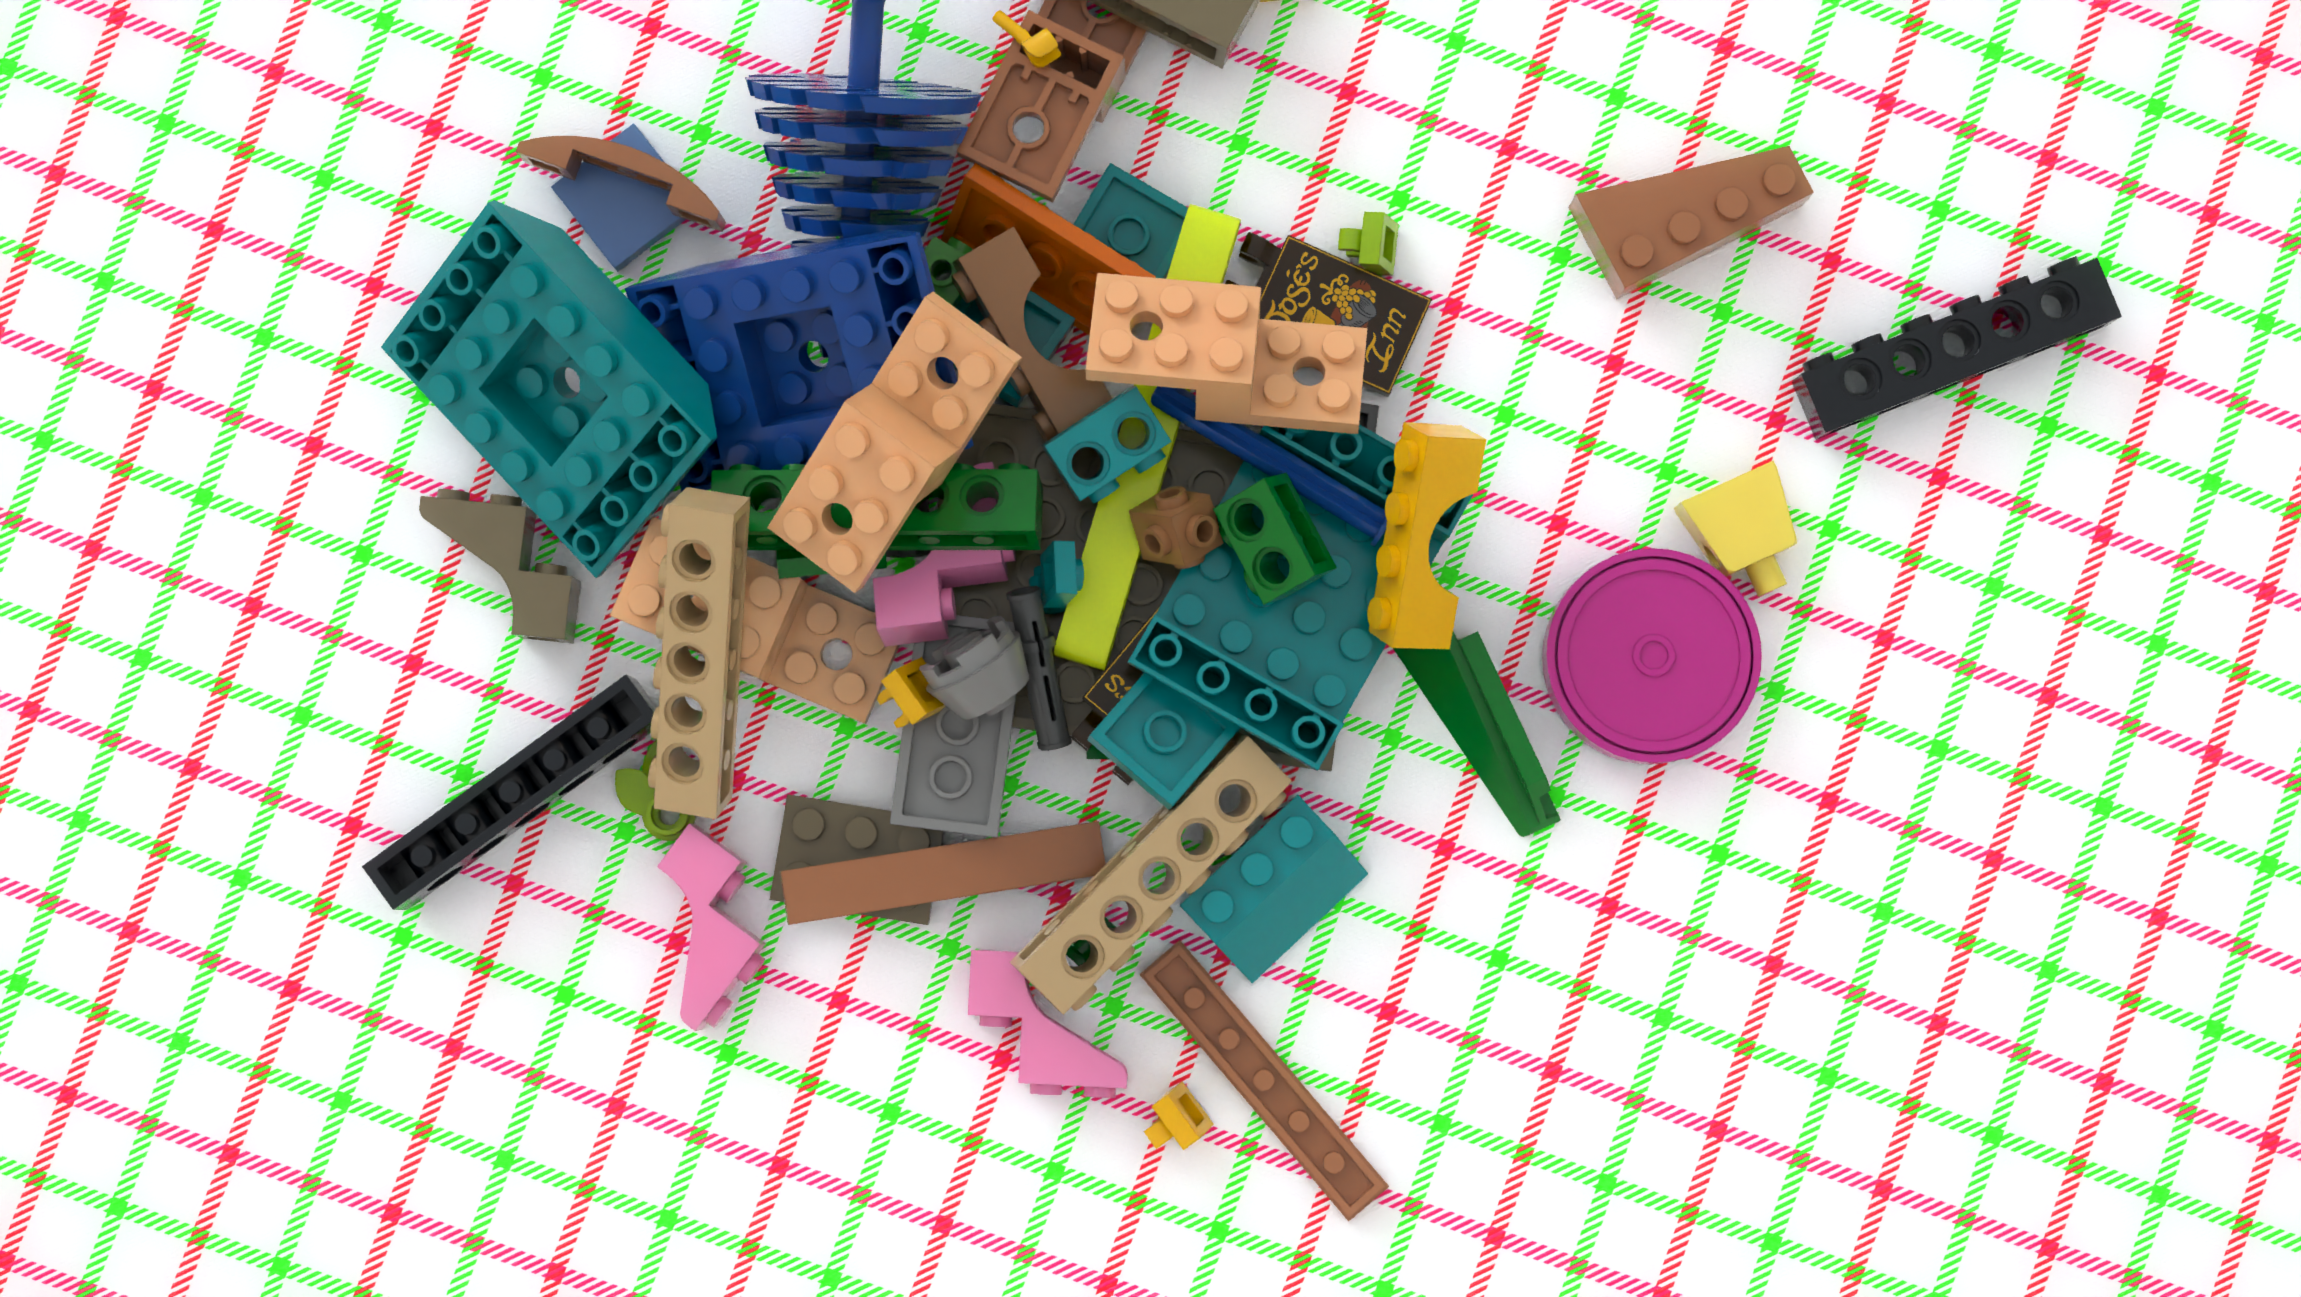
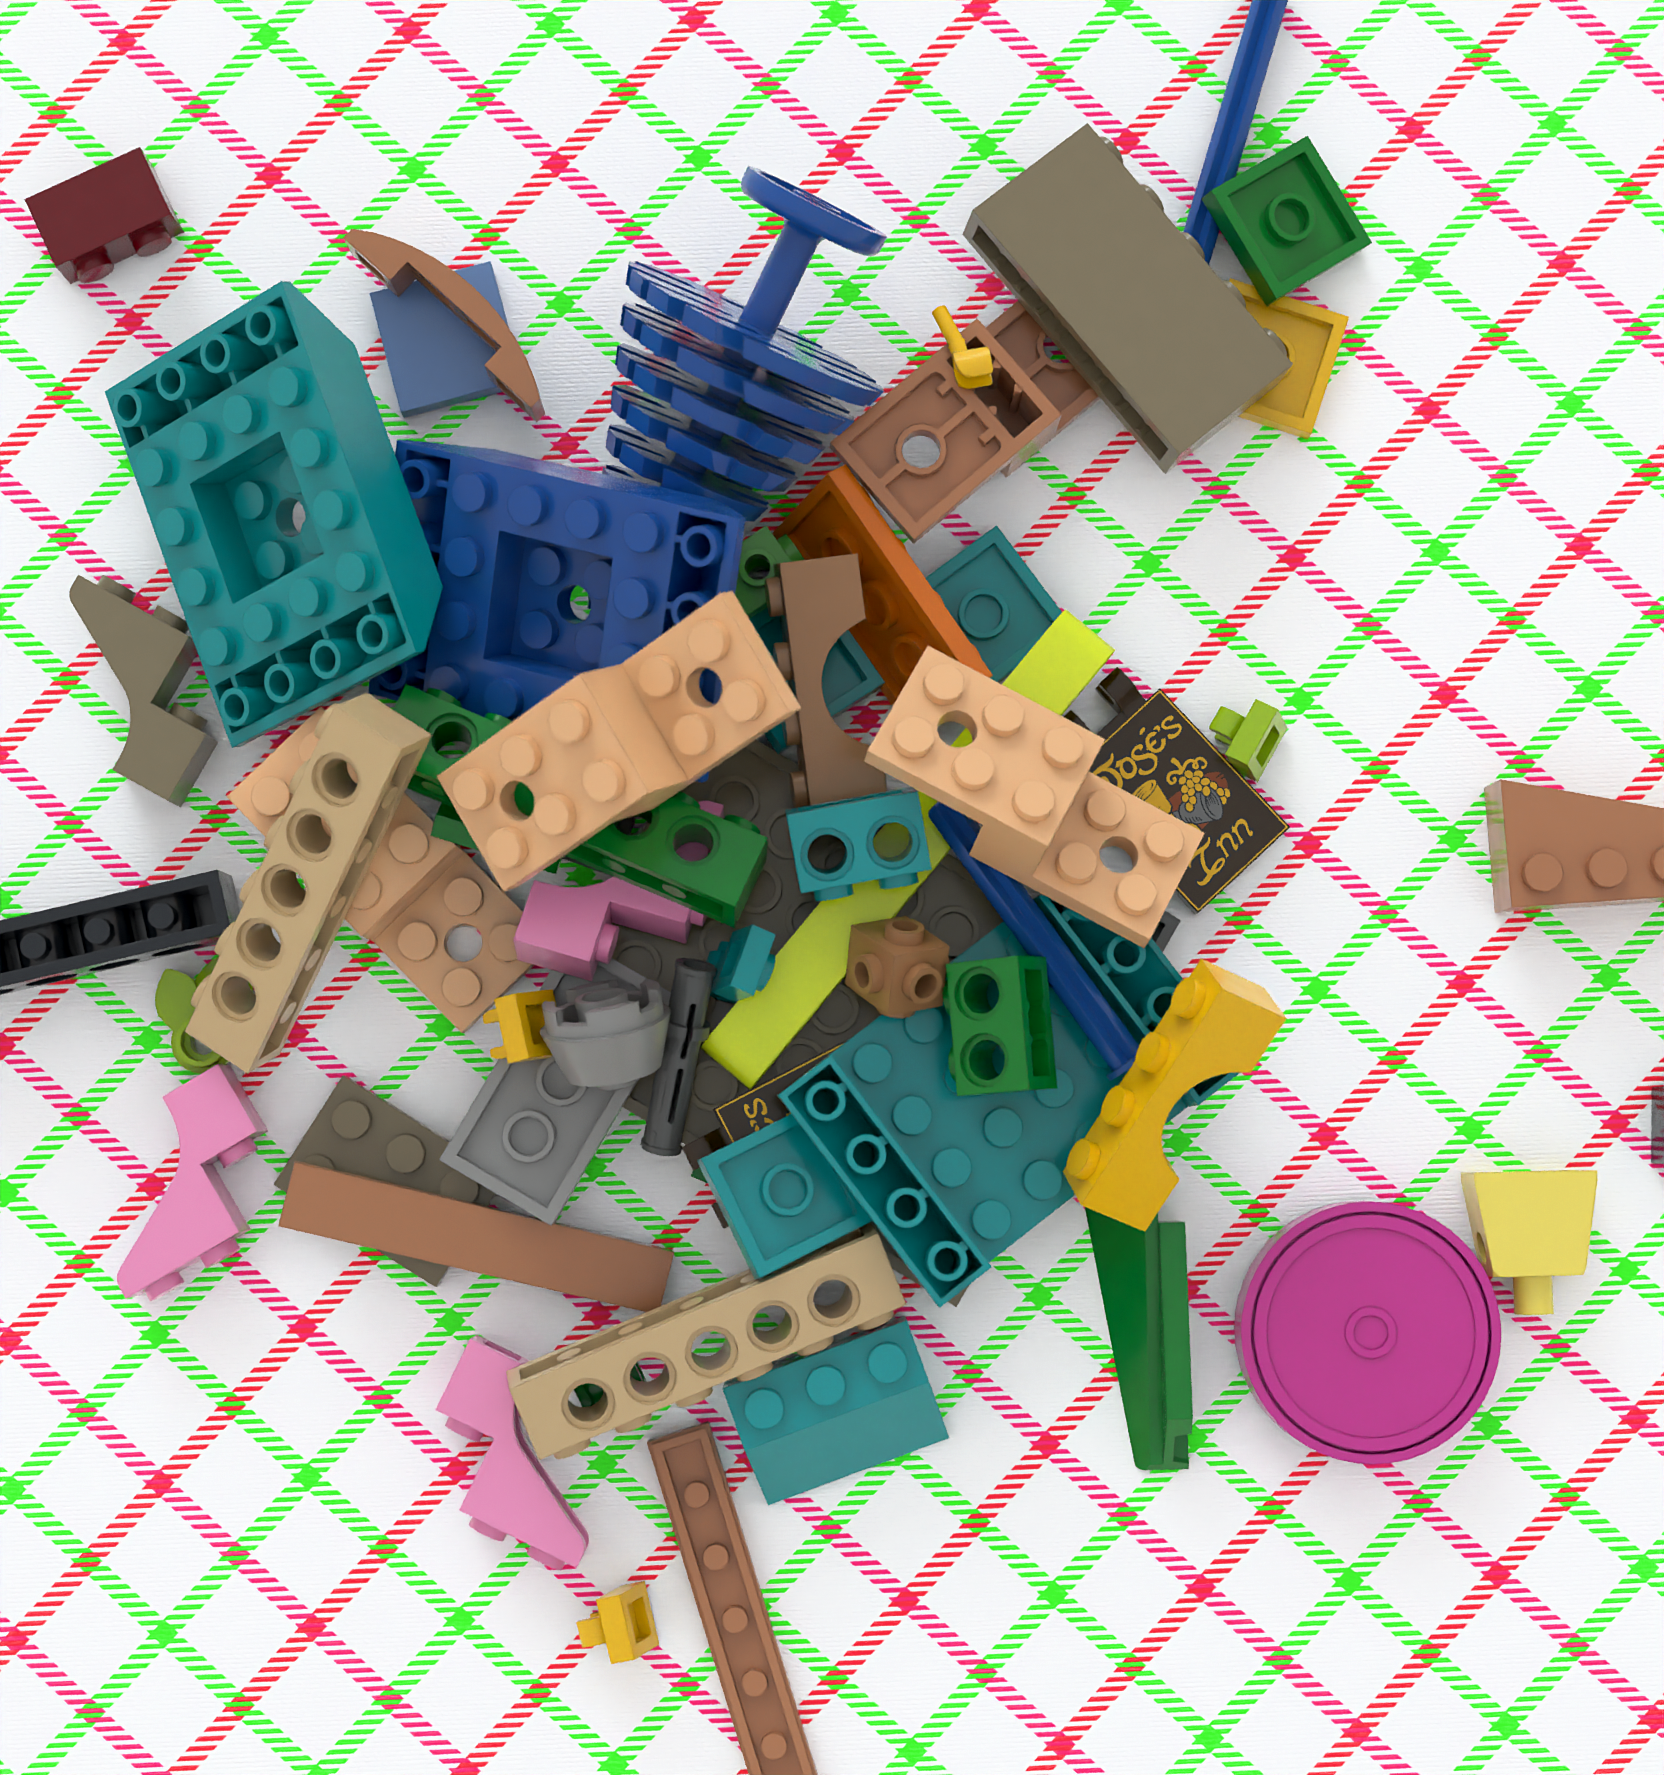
camera: 15 degrees right, 0 degrees up
none -> dark red brick [24,147,184,284]

